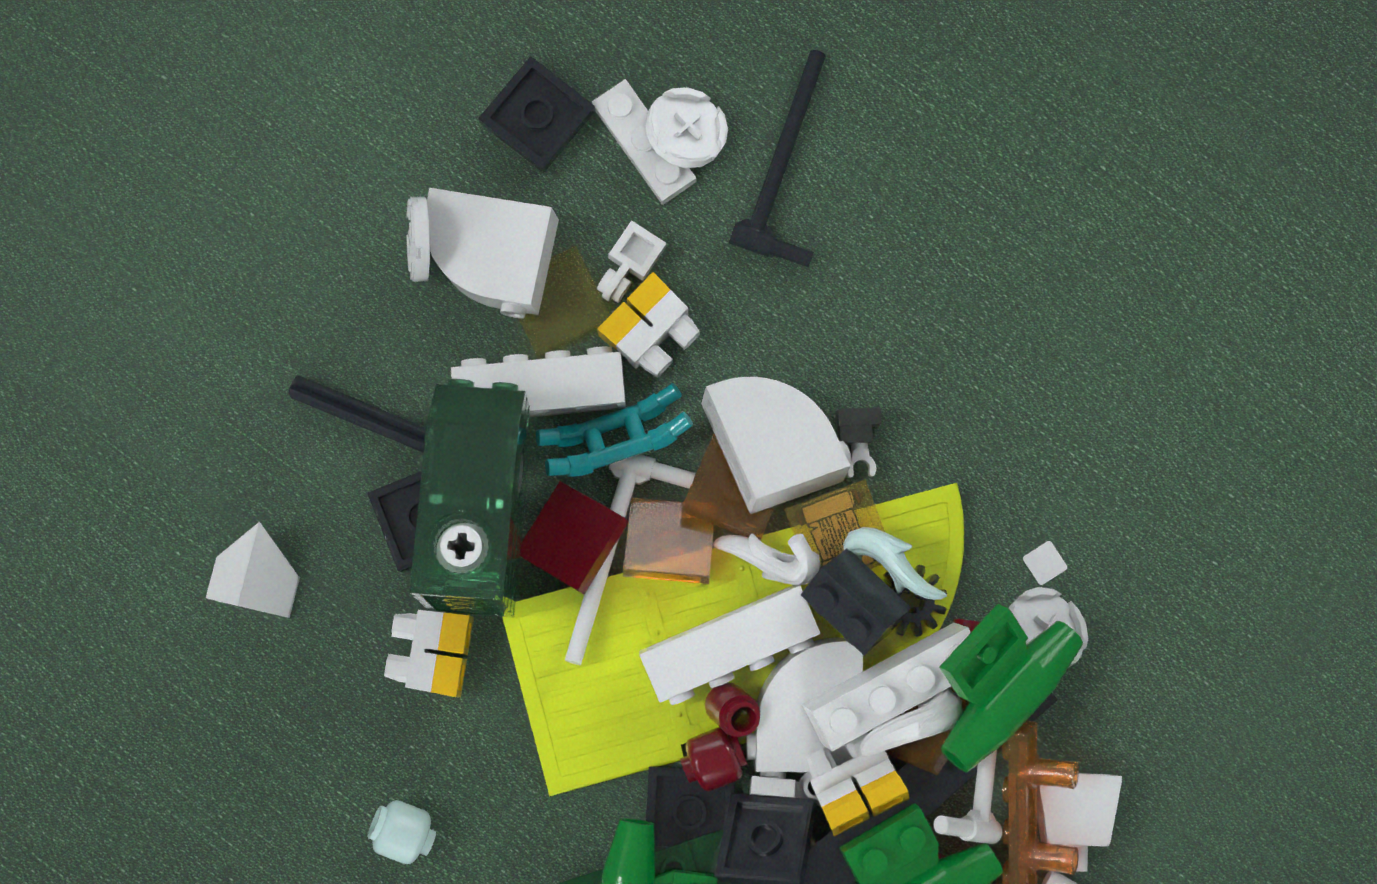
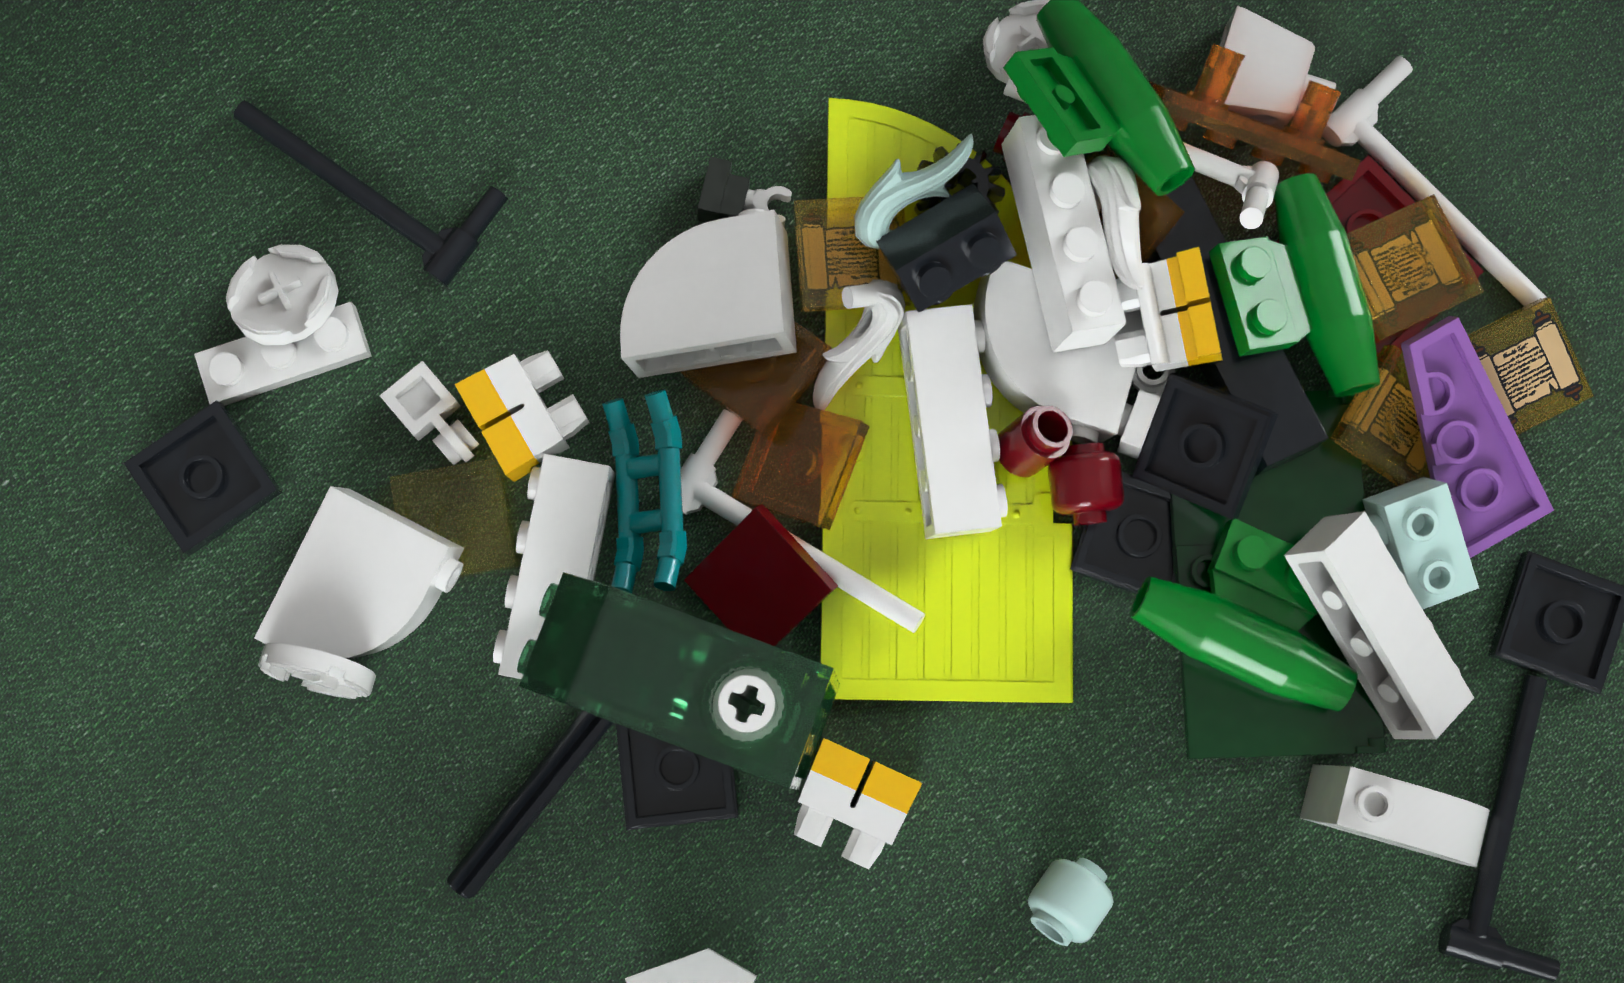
camera: 75 degrees left, 0 degrees up
white sticker [1023,541,1067,585] -> none

